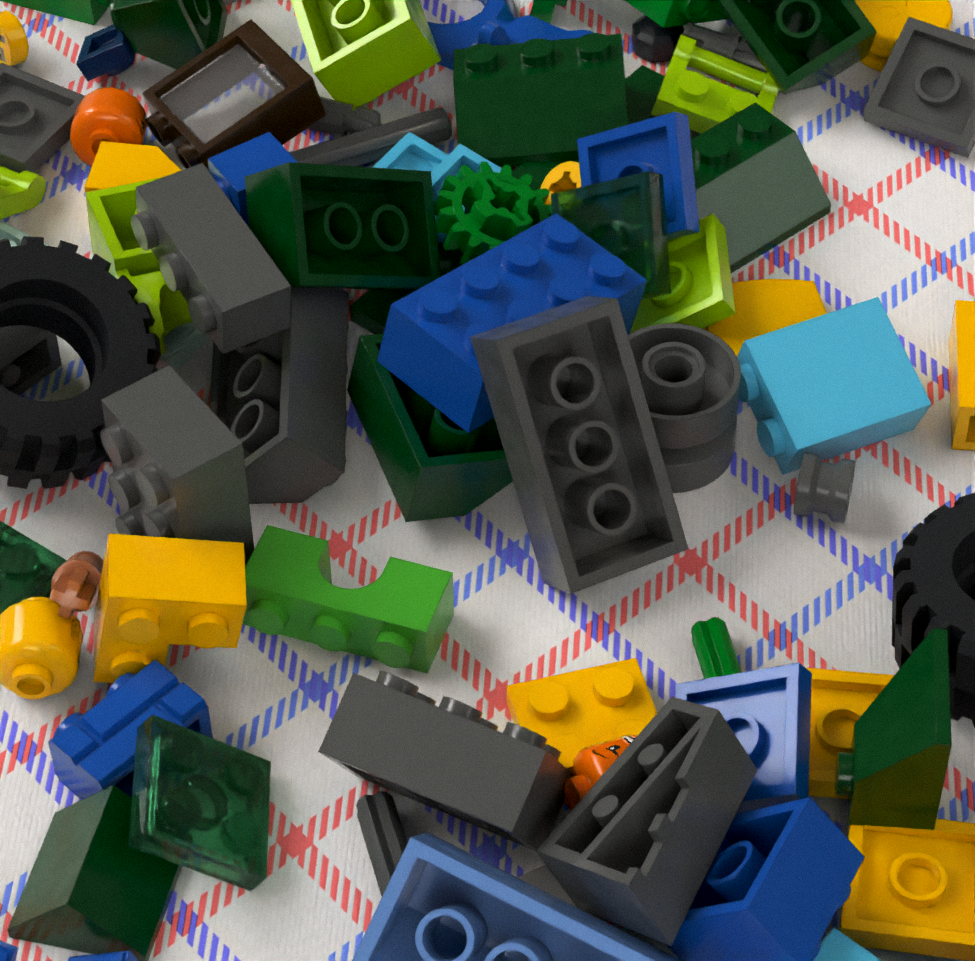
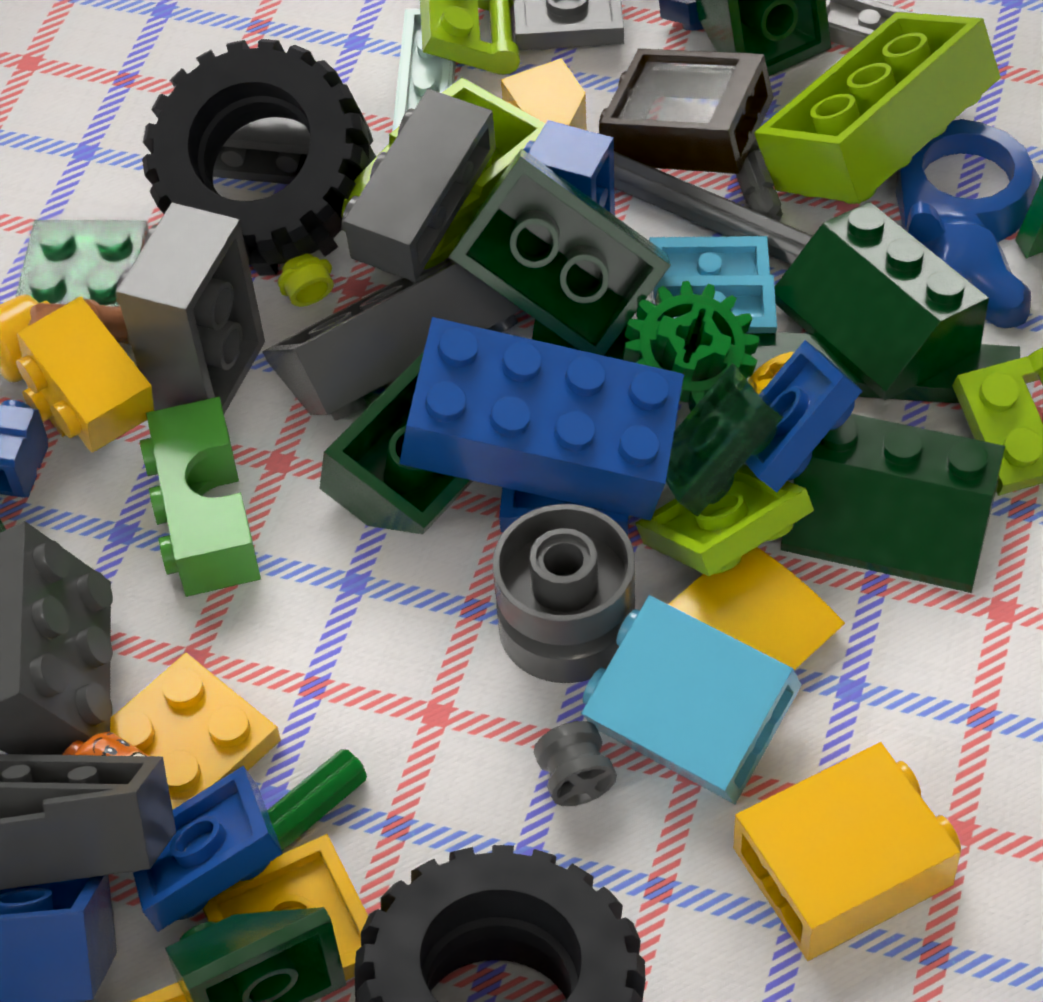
camera: 60 degrees right, 5 degrees up
orange head [70,87,147,167] -> none
dark grey brick [470,296,688,594] -> none

